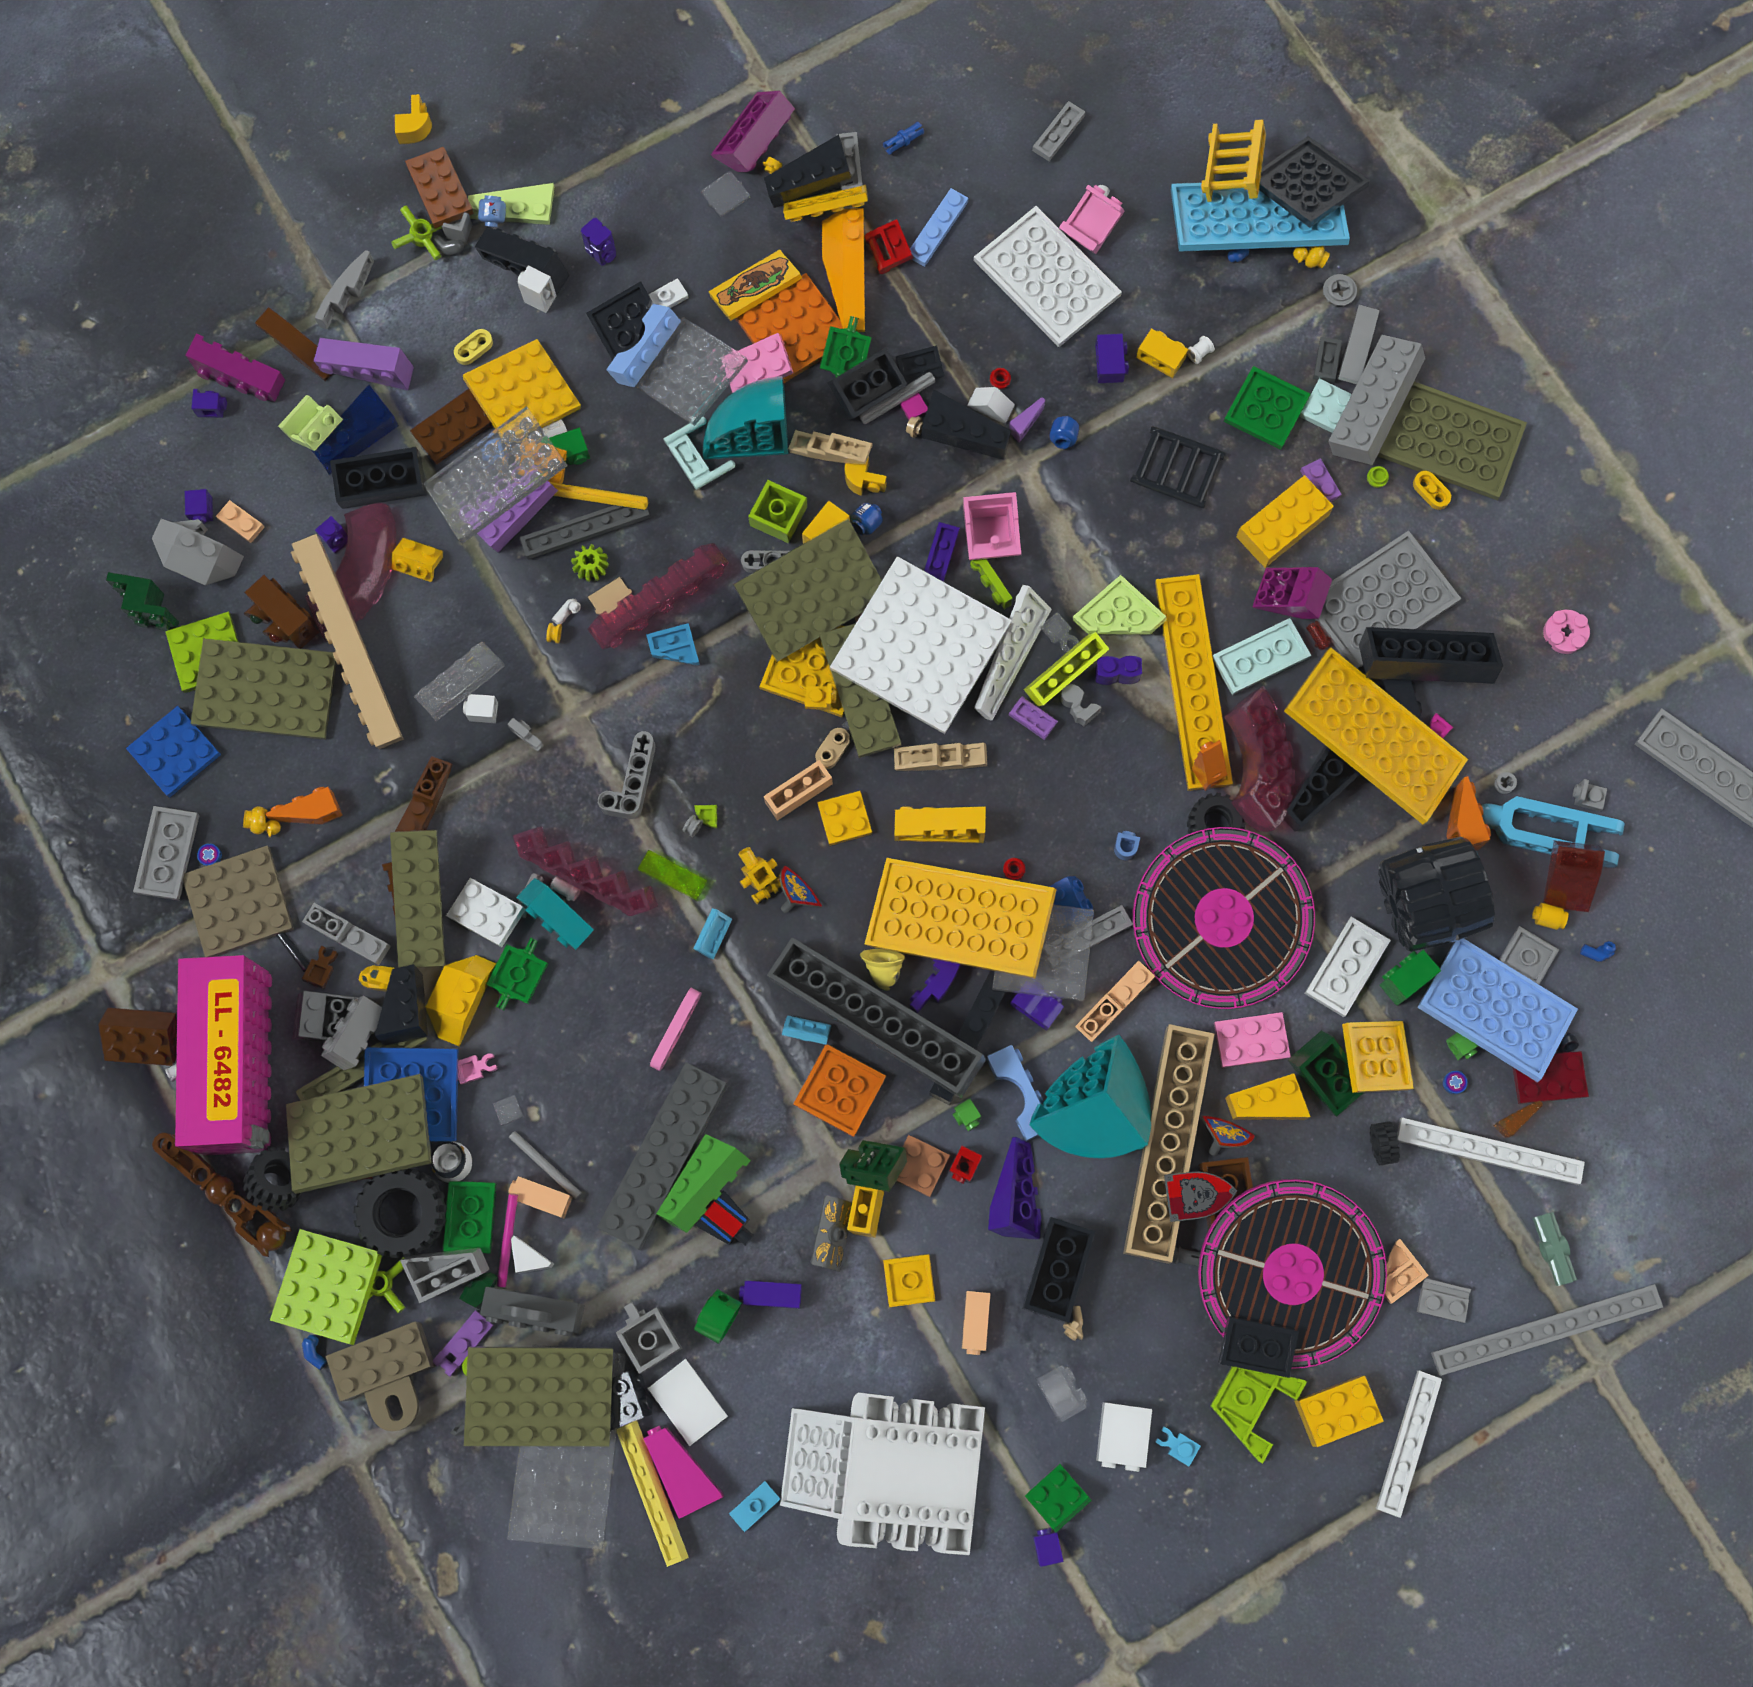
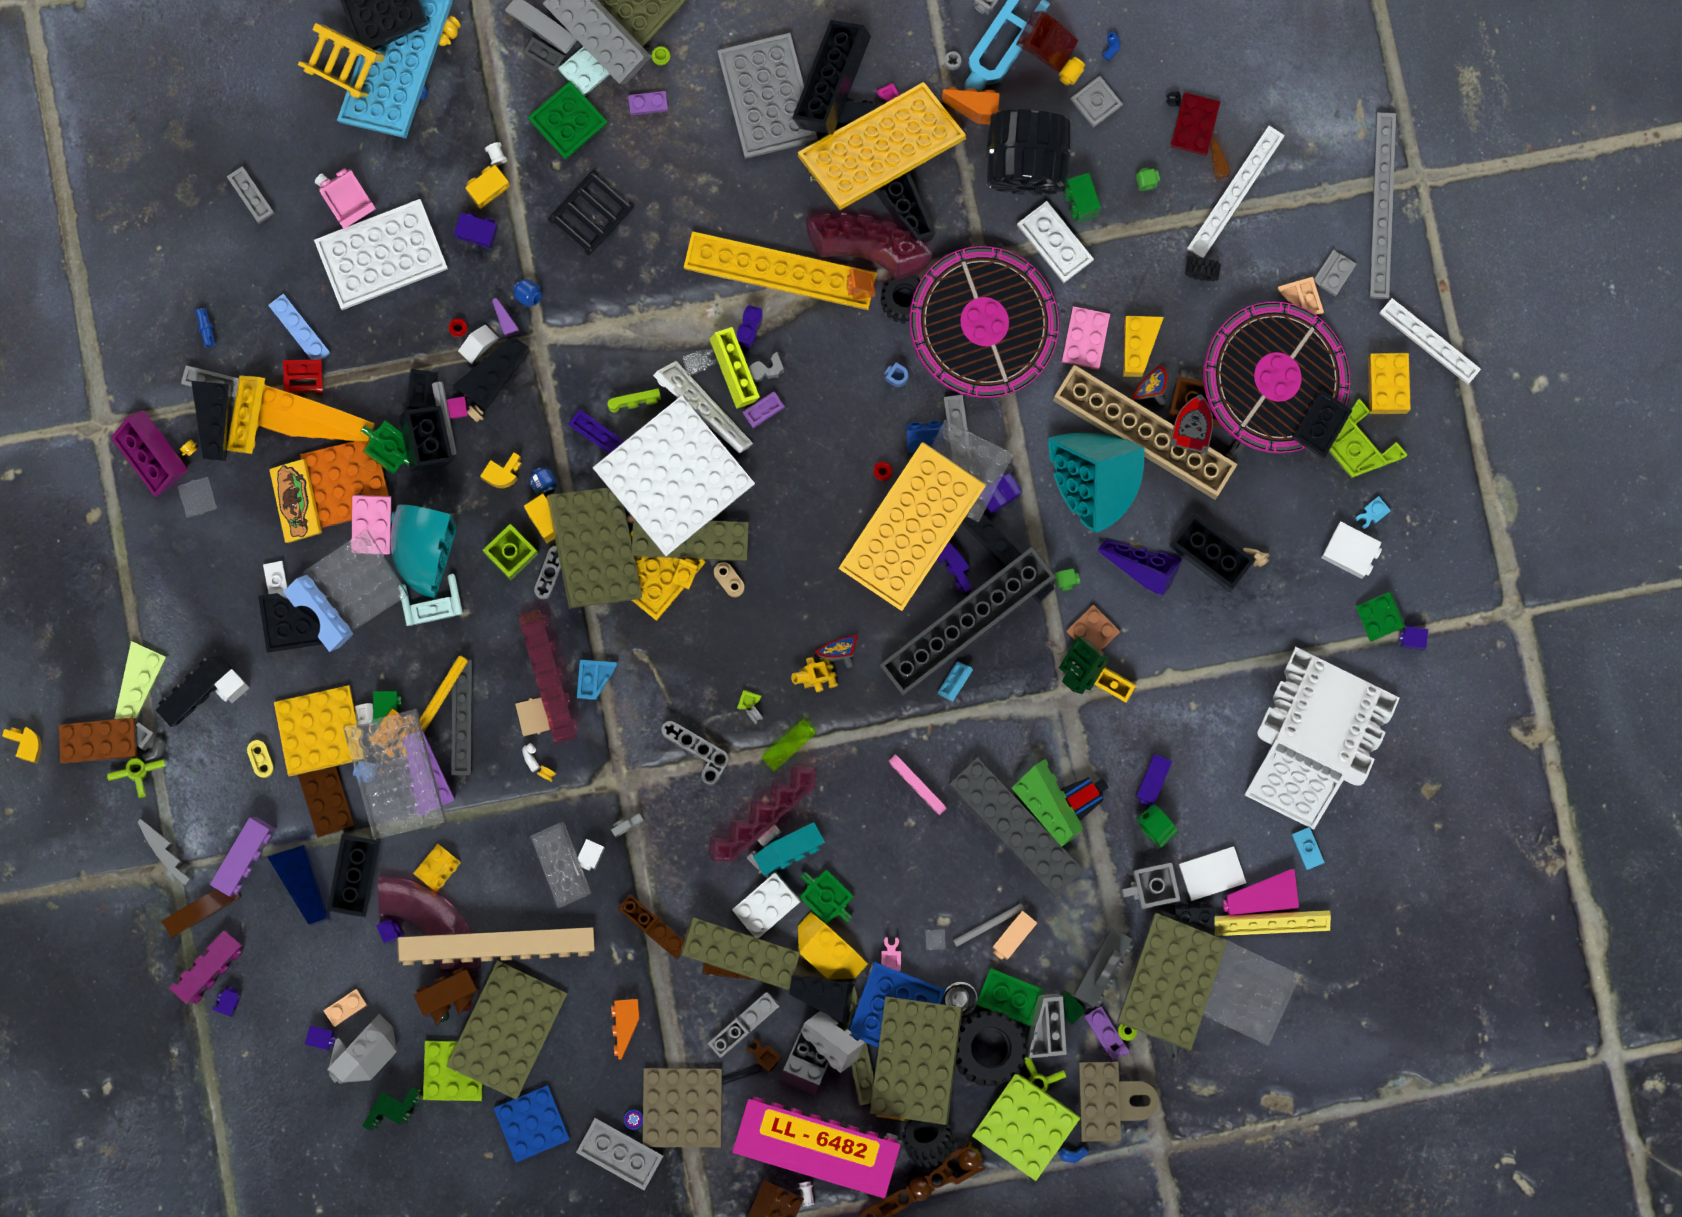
camera: 75 degrees left, 5 degrees up
yellow animal [243,806,281,837] -> none
yellowish green panel [278,395,343,451] -> none
yellow rock [358,965,394,992] -> none
medium blue head [478,195,506,228] -> none
dark pink bar [497,1193,518,1287] -> none
white slope [511,1236,554,1274] -> none
lime gear [571,544,609,582] -> none
dark purple brick [581,218,616,266] -> none
medium azure plate [693,908,732,959] -> none
light nougat brick [764,760,833,821] -> none
tan slope [788,430,872,464] -> none
orange plate [793,1044,886,1137] -> none
dark grey shield [811,1195,852,1272] -> none
yellow plate [817,791,872,846] -> none
light yellow piece [860,949,905,991] -> none
yellow tile [883,1254,935,1307] -> none
tan slope [894,743,987,771] -> none
yellow wedge [894,807,986,843] -> none
red brick [949,1146,982,1184] -> none
light nougat brick [962,1291,990,1355] -> none
bright pink piece [963,492,1021,560] -> none
light blue arch [986,1045,1043,1142] -> none
clear brick [1035,1365,1087,1422] -> none
yellowish green plate [1073,575,1166,634] -> none
light nougat slope [1075,961,1156,1042] -> none
light aqua plate [1212,618,1311,695] -> none
yellow brick [1236,475,1334,568] -> none
magenta slope [1252,567,1332,619] -> none
dark green slope [1288,1030,1364,1117] -> none
clear red pin [1306,621,1331,650] -> none
light grey gear [1323,274,1357,307] -> none
yellow plate [1342,1021,1414,1093] -> none
yellow plate [1413,471,1451,510] -> none
light blue plate [1417,938,1578,1082] -> none
tile [1443,1071,1467,1094] -> none
sand green piece [1533,1212,1577,1286] -> none

